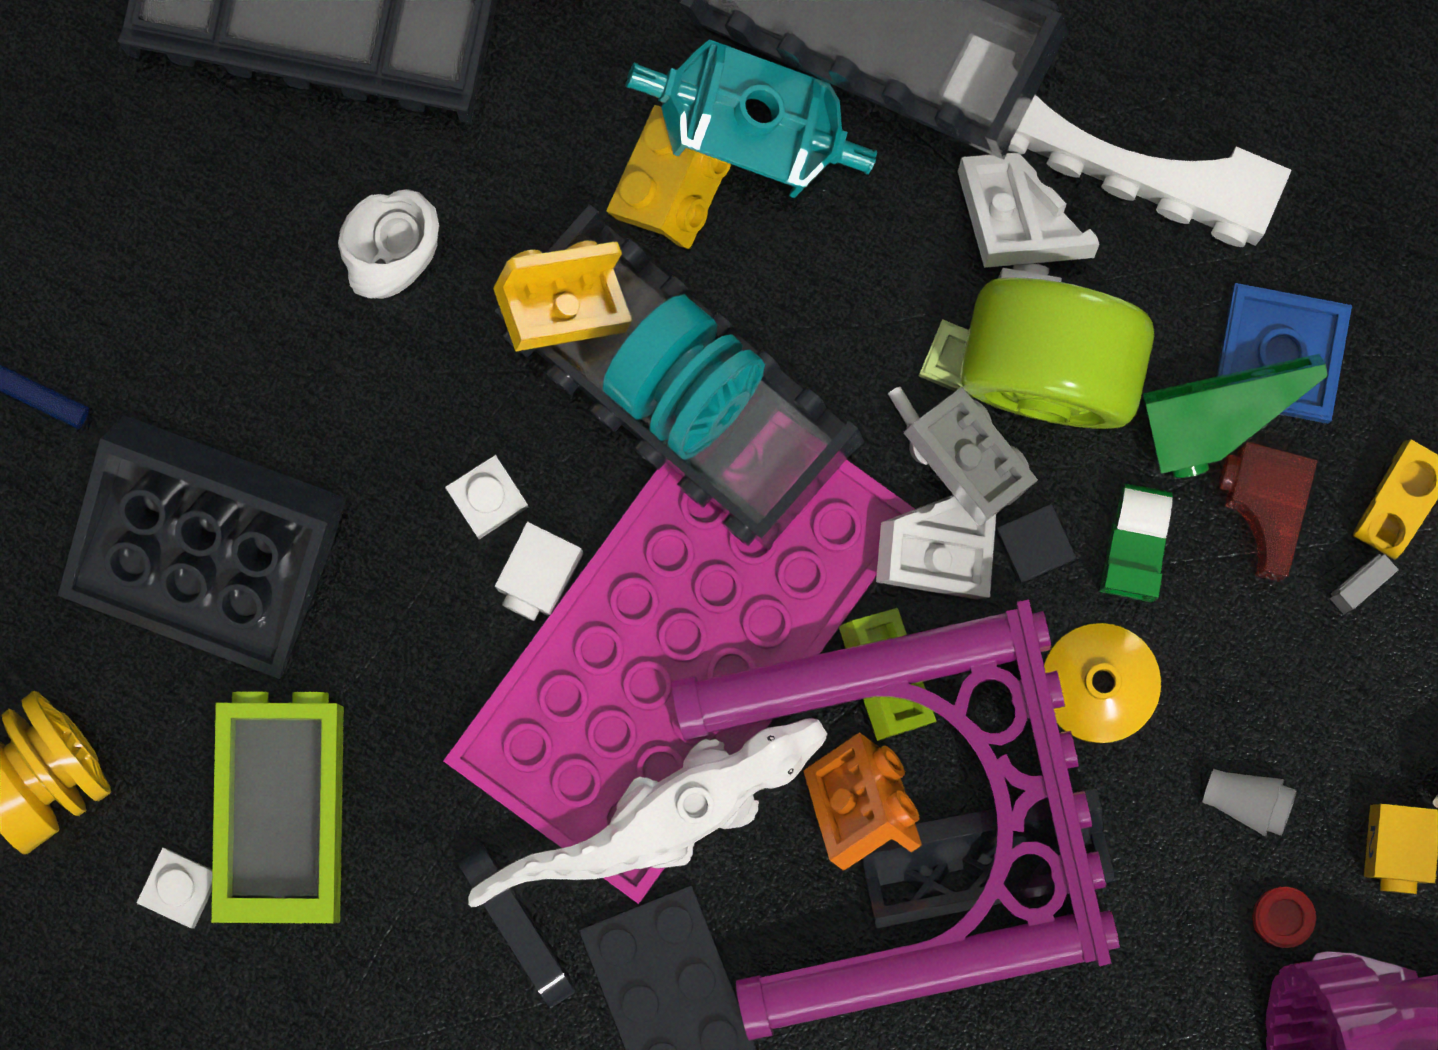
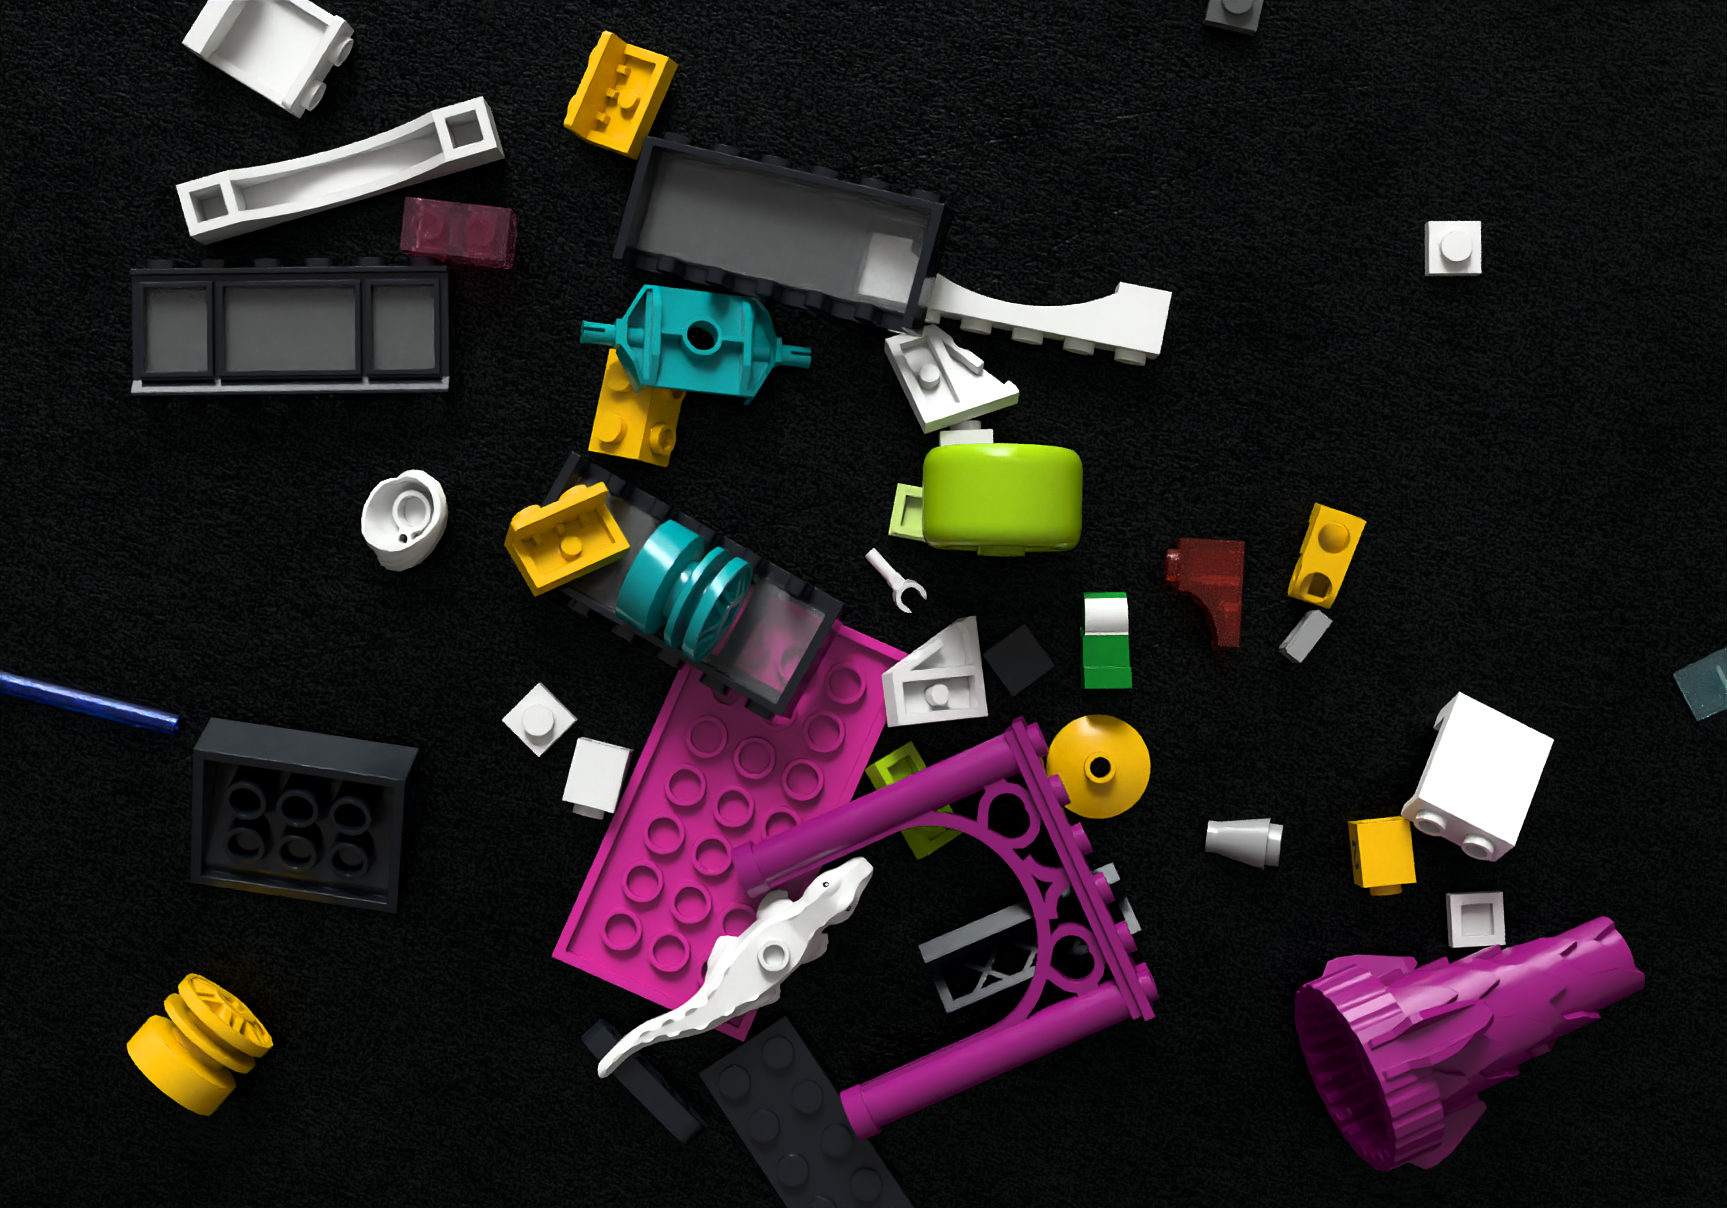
camera: 15 degrees left, 5 degrees up
white plate [137,848,212,928] -> none
window [211,692,344,923] -> none
orange bracket [803,732,922,870] -> none
light grey bracket [904,387,1038,526] -> none
green slope [1143,354,1328,478] -> none
blue tile [1216,283,1352,424] -> none
red tile [1253,887,1316,948] -> none

